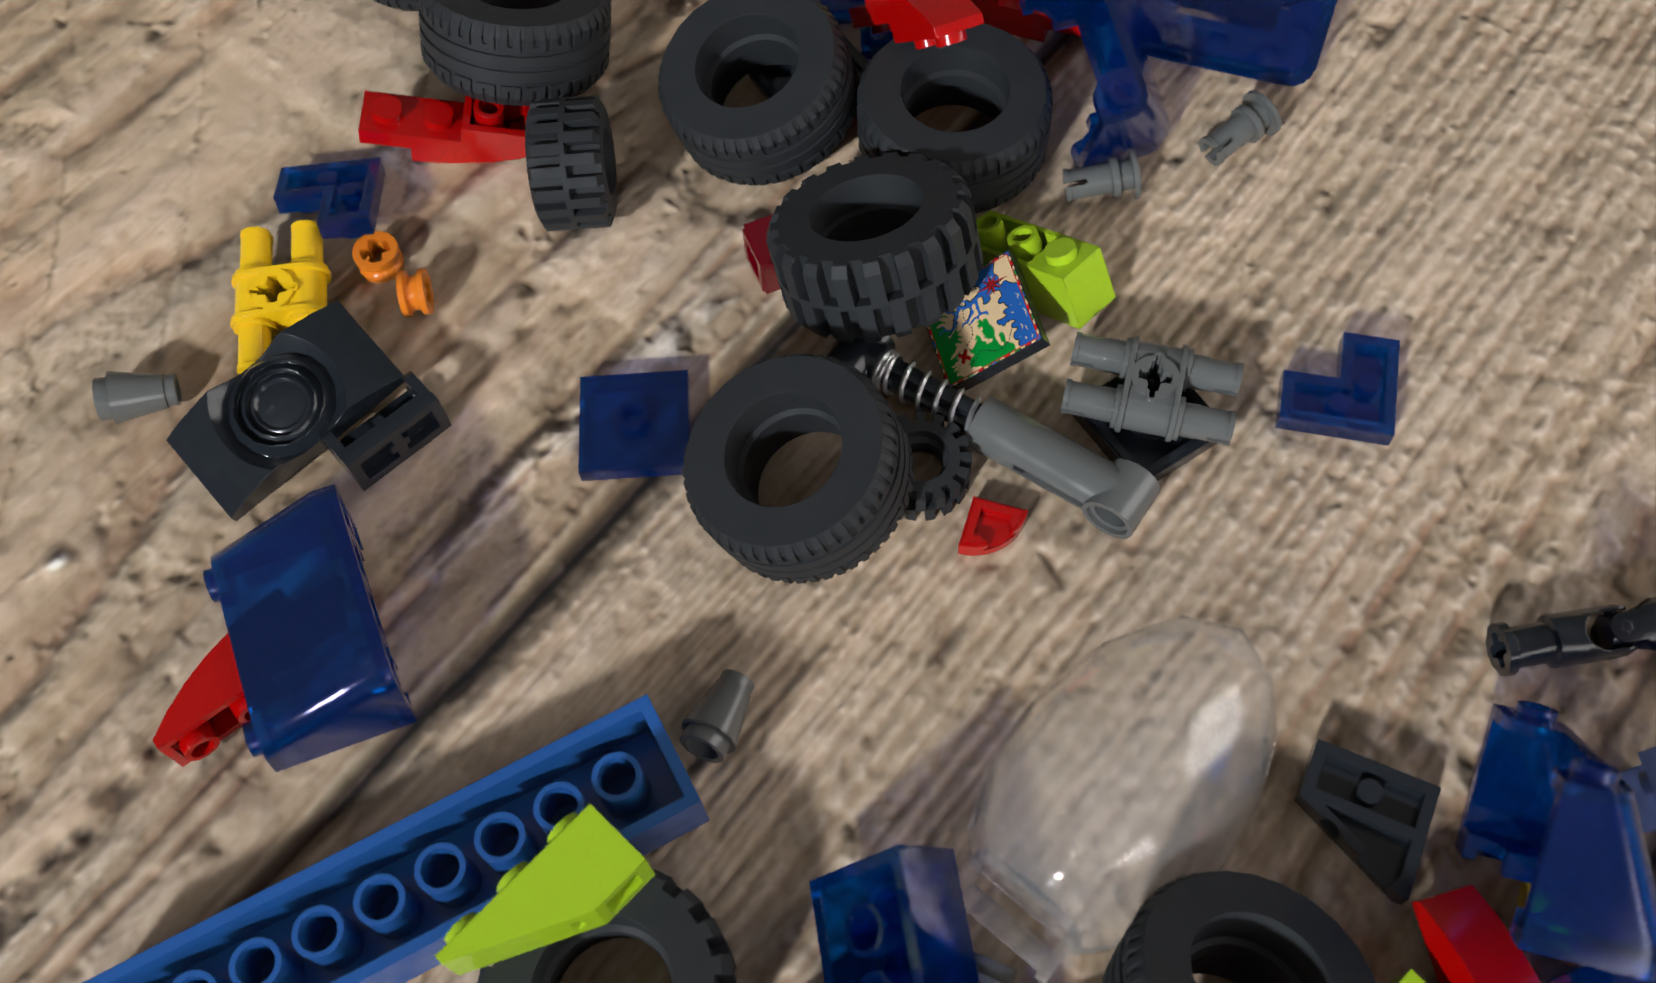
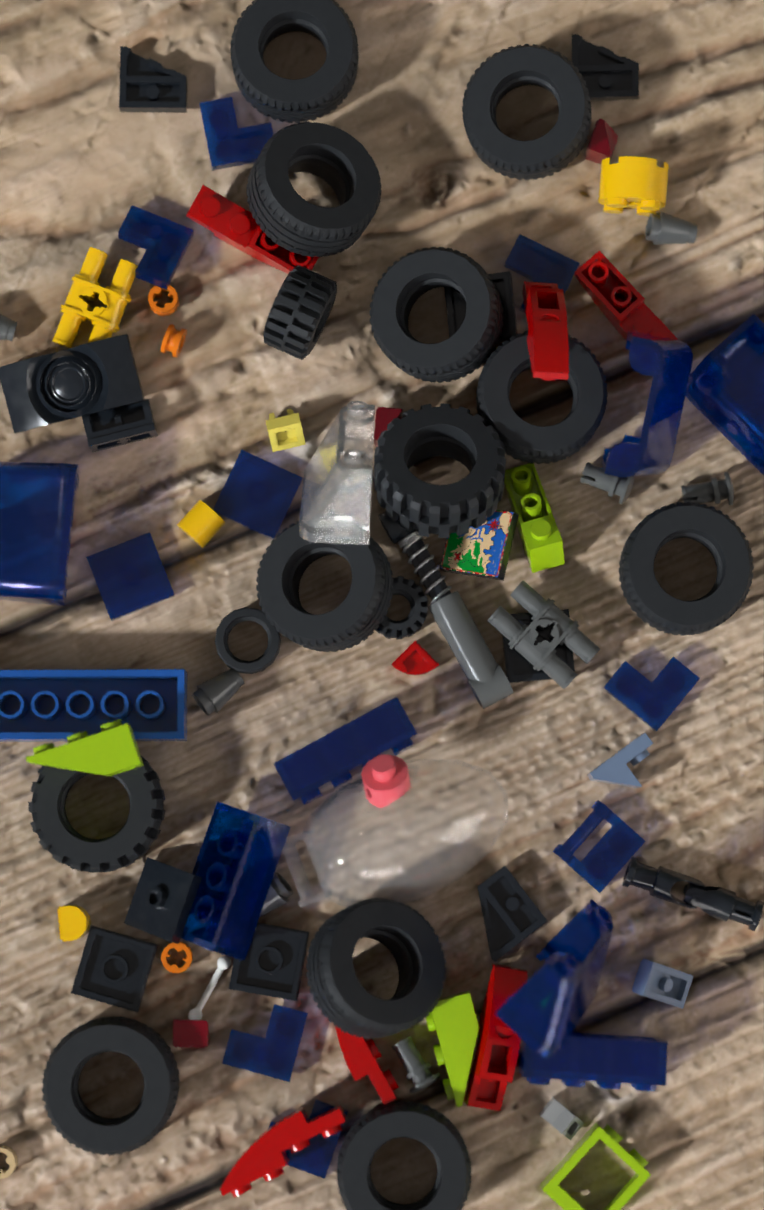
camera: 20 degrees right, 20 degrees up
none -> clear blue plate [86,532,175,621]
none -> black wing [119,46,188,113]
none -> yellow brick [177,499,225,548]
none -> clear blue plate [199,97,274,171]
none -> black tyre [215,607,281,674]
none -> light yellow tile [265,409,306,452]
none -> clear blue brick [274,697,417,805]
none -> clear windscreen [299,401,375,545]
none -> coral piece [361,754,411,808]
none -> clear blue plate [553,800,645,893]
none -> sand blue slope [587,733,654,788]
none -> black tyre [619,502,754,636]

